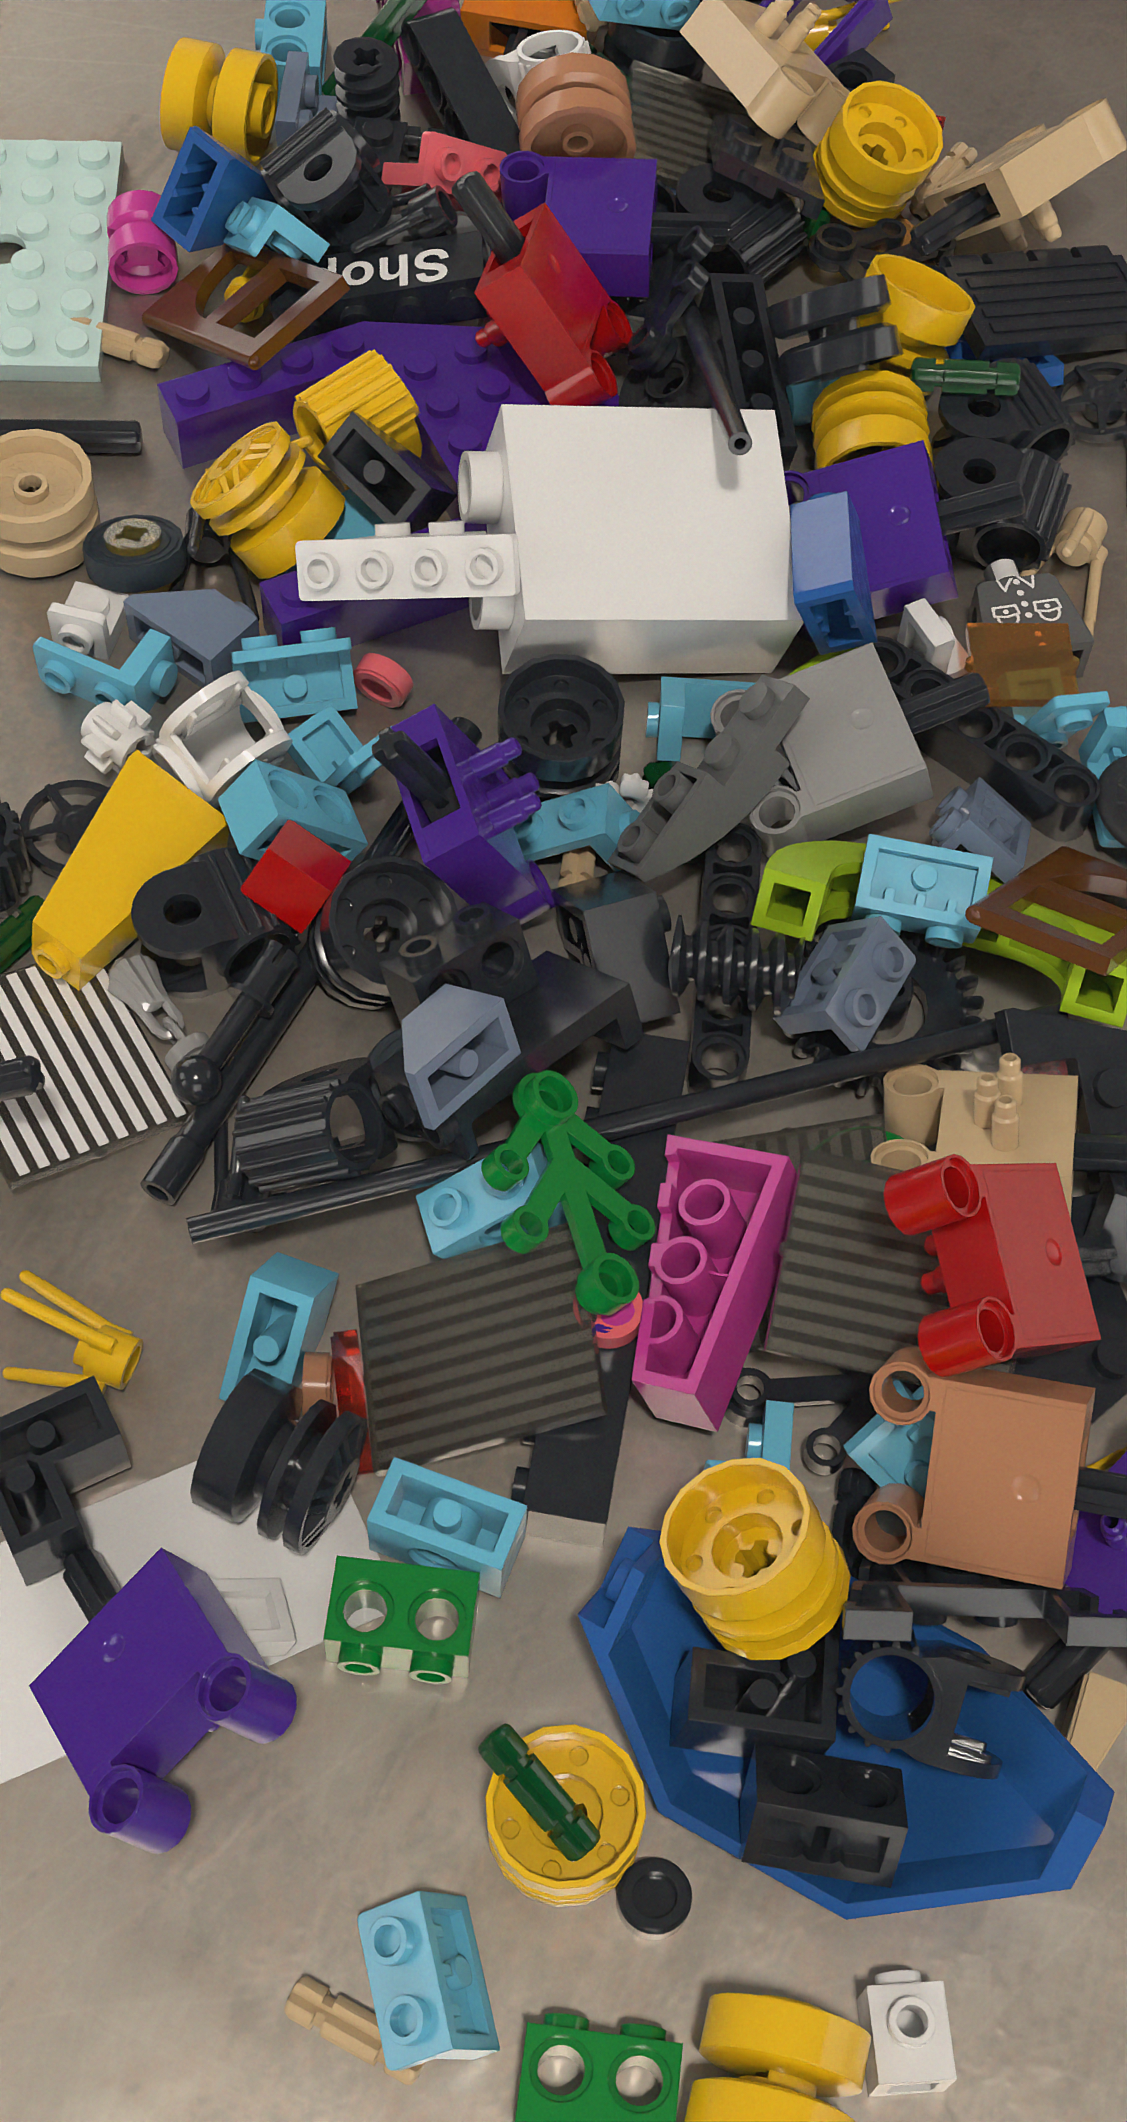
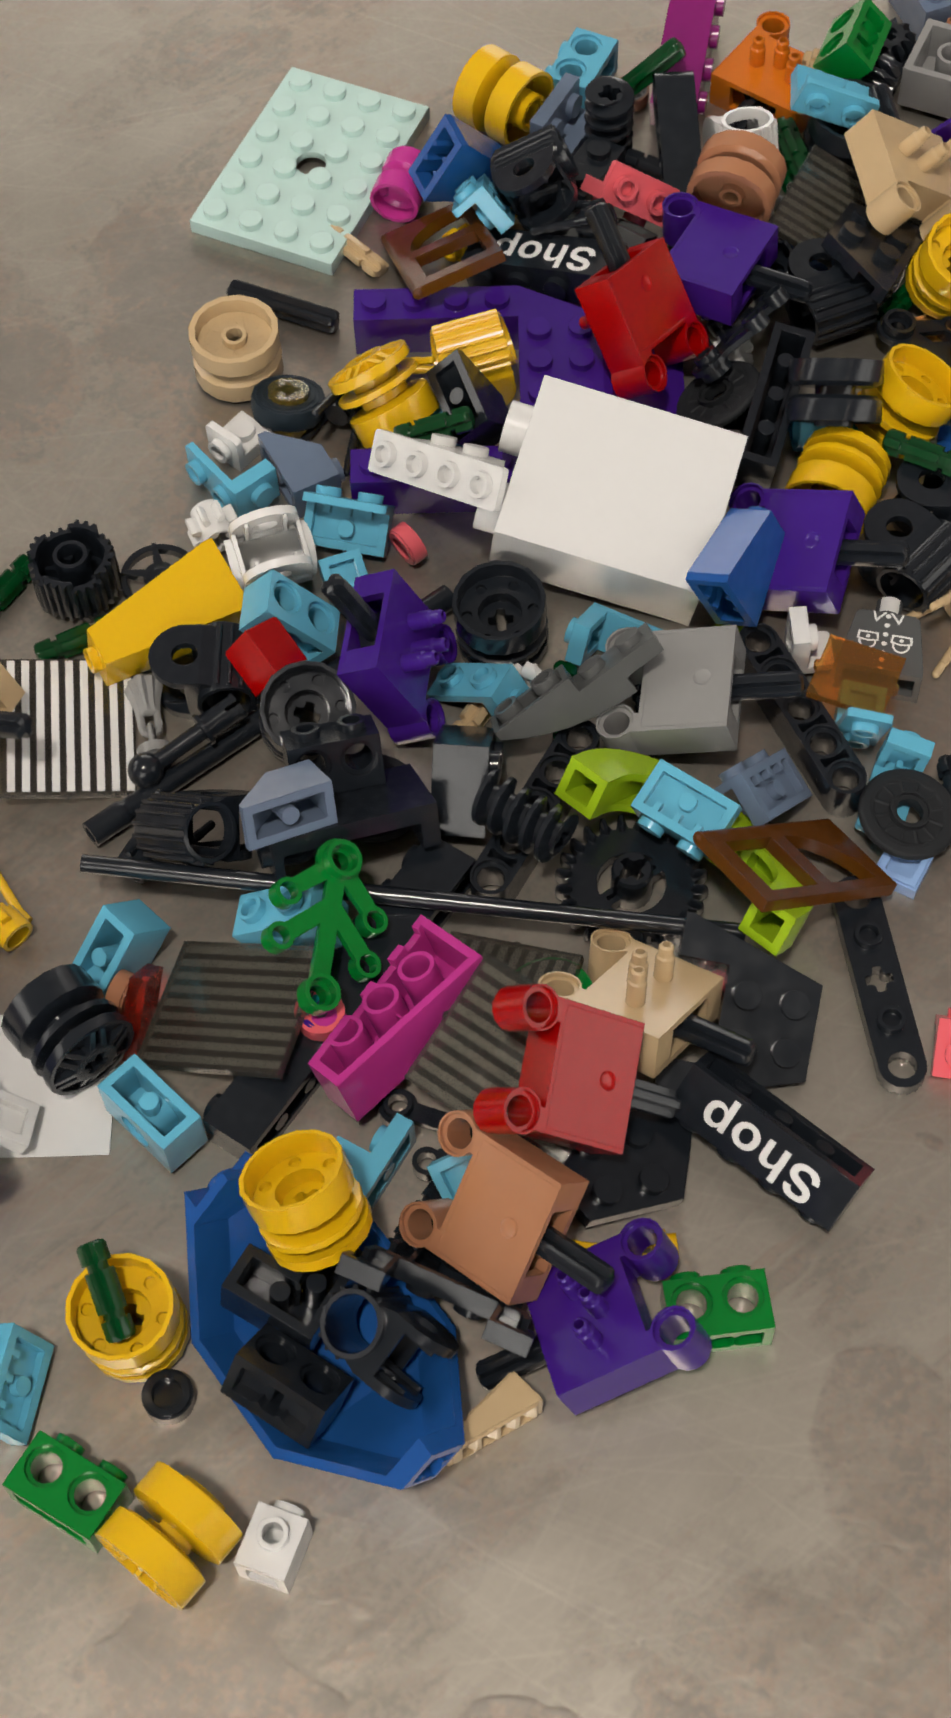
camera: 30 degrees right, 0 degrees up
green brick [323,1555,480,1684] -> none
black piece [671,271,752,455] -> none
sand blue bracket [772,916,916,1052] -> none
none -> dark green axle [393,406,475,440]

